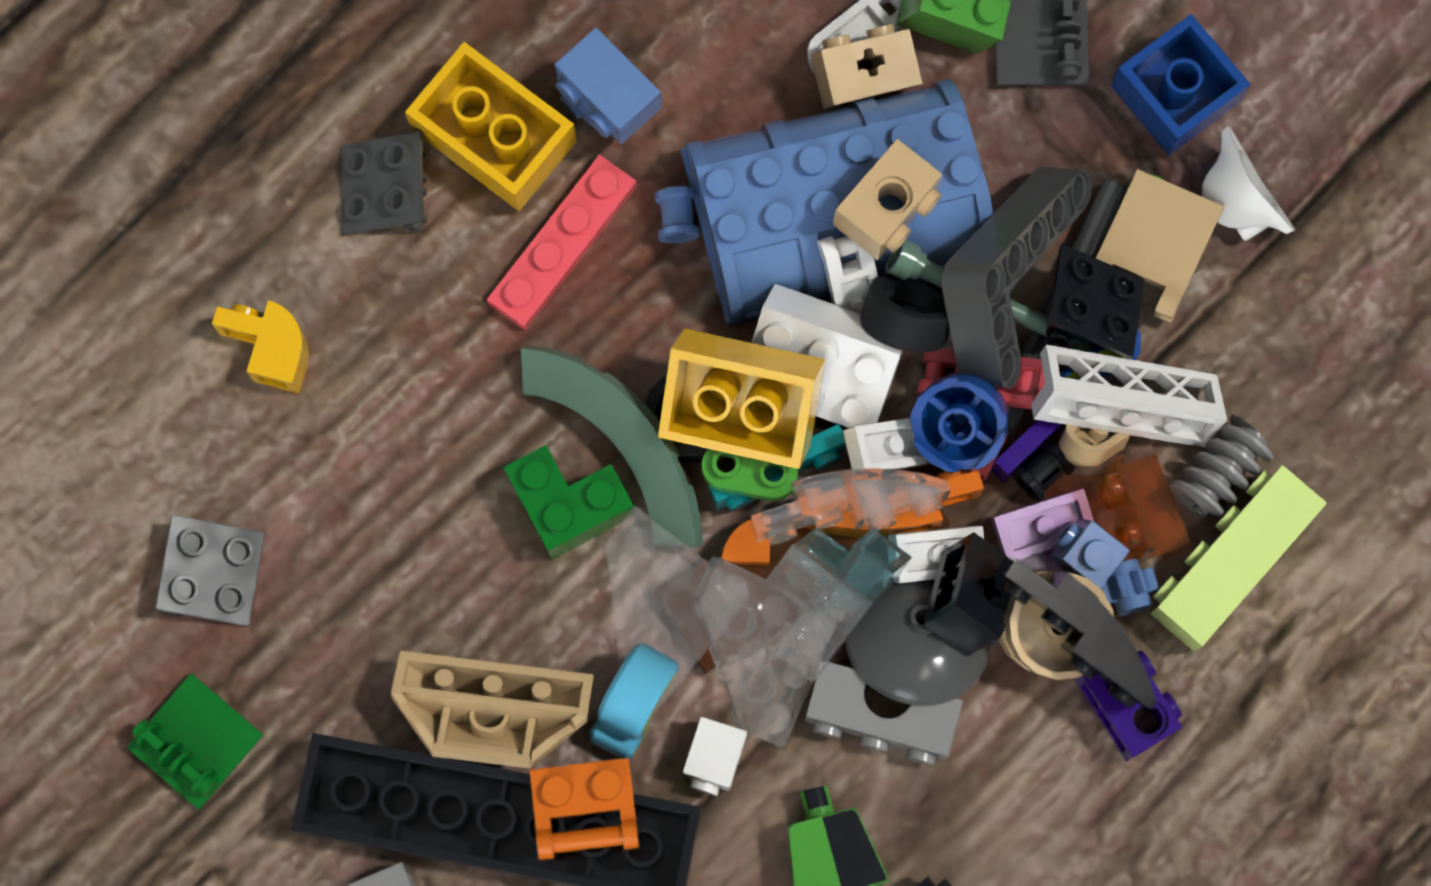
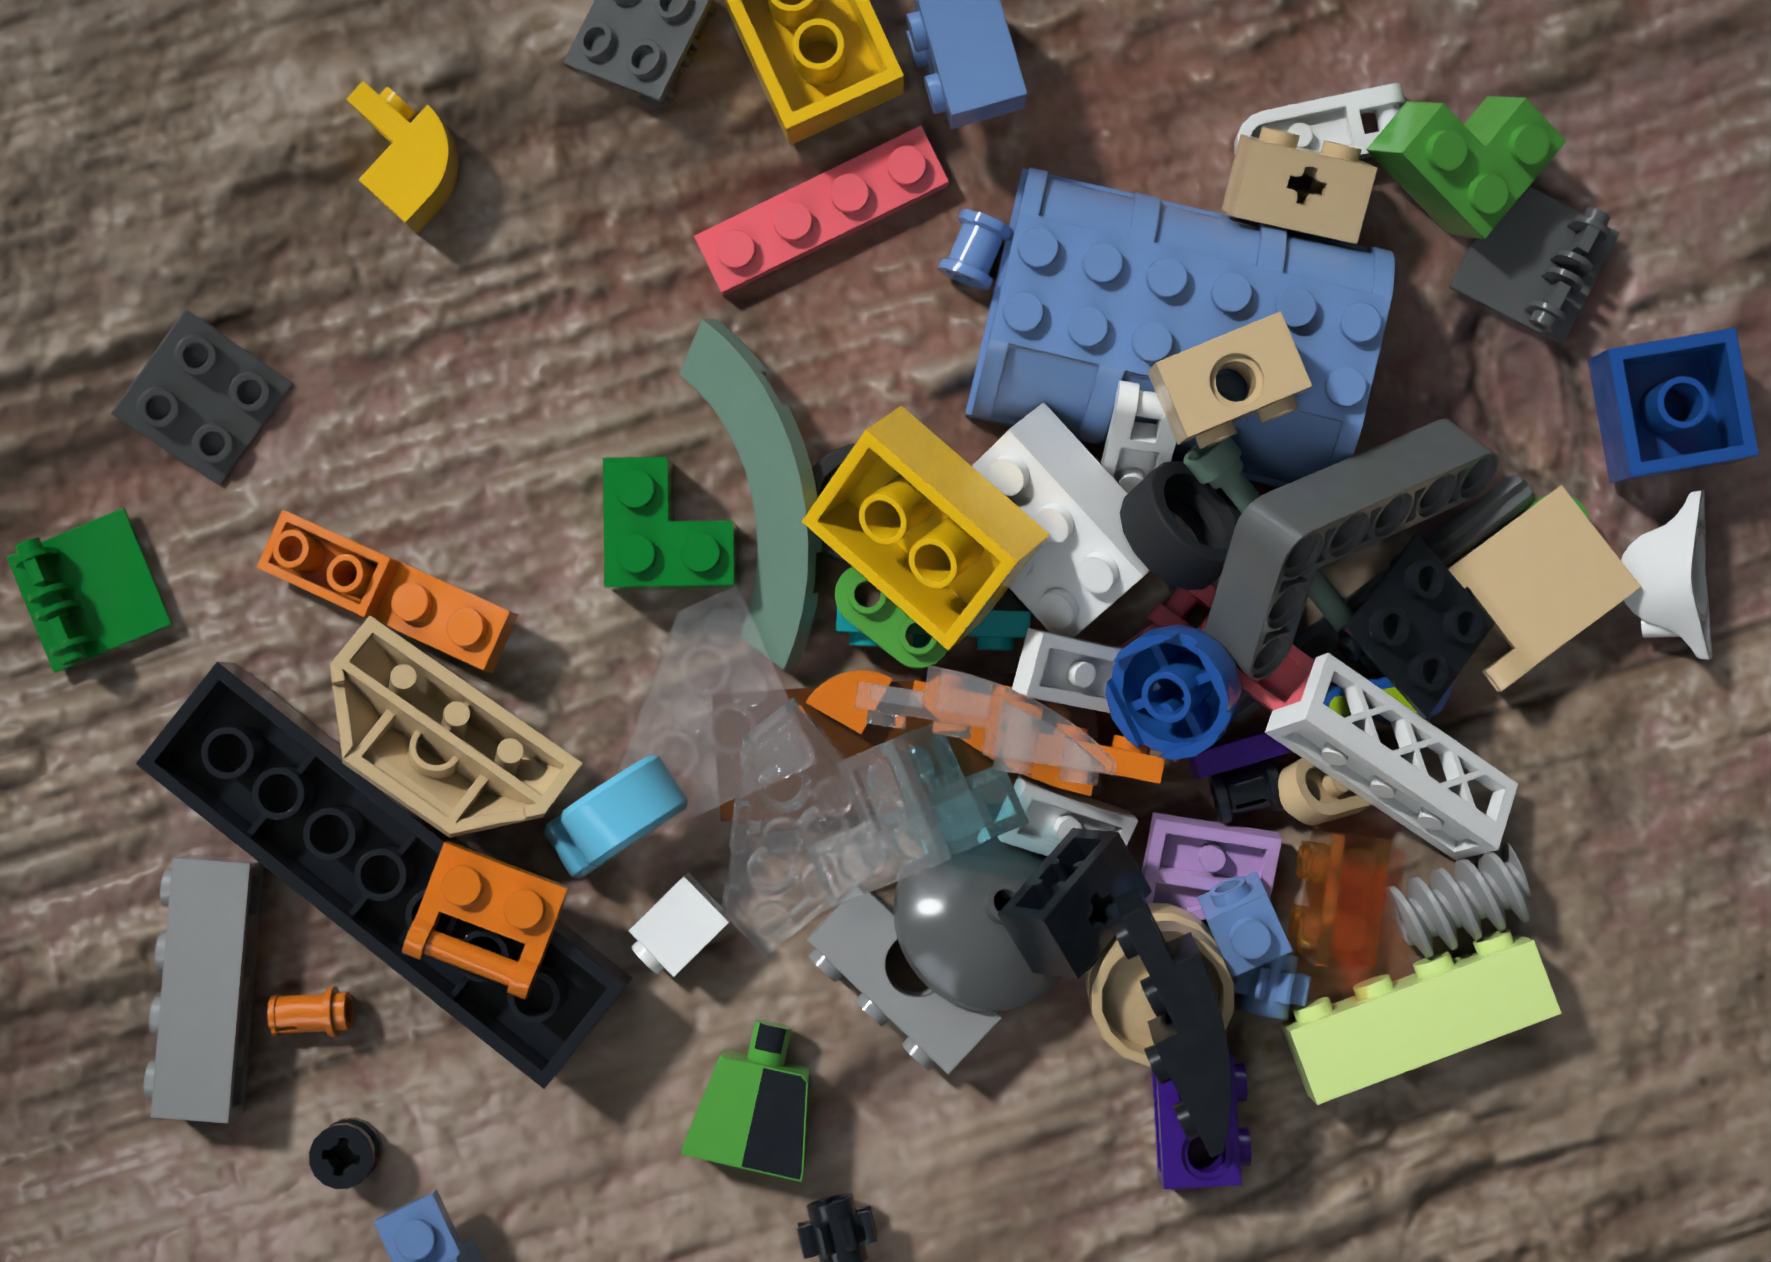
camera: 30 degrees right, 10 degrees up
none -> orange slope [256,509,519,673]

